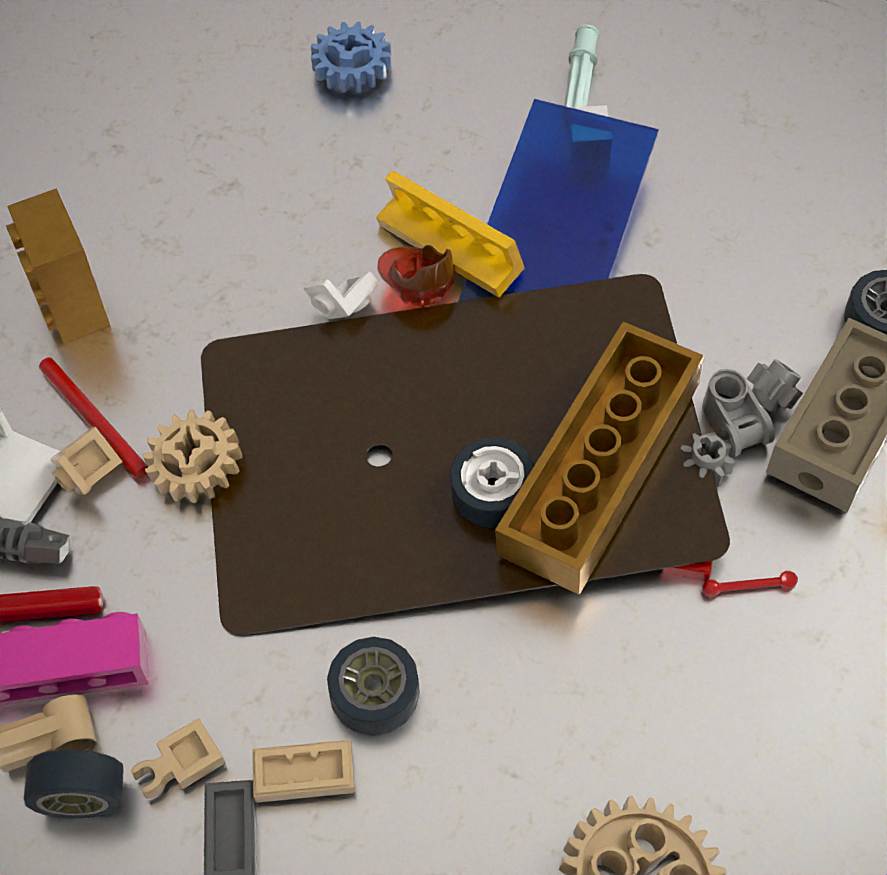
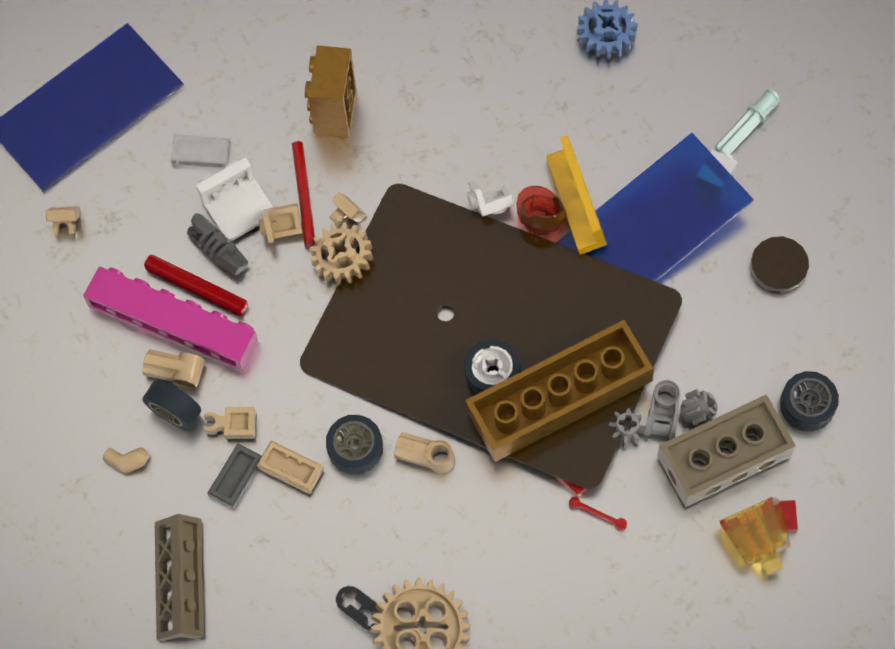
camera: 35 degrees right, 10 degrees up
none -> tan tile [329,192,367,226]
none -> tan piece [394,432,455,474]
none -> dark brown tile [751,236,809,293]

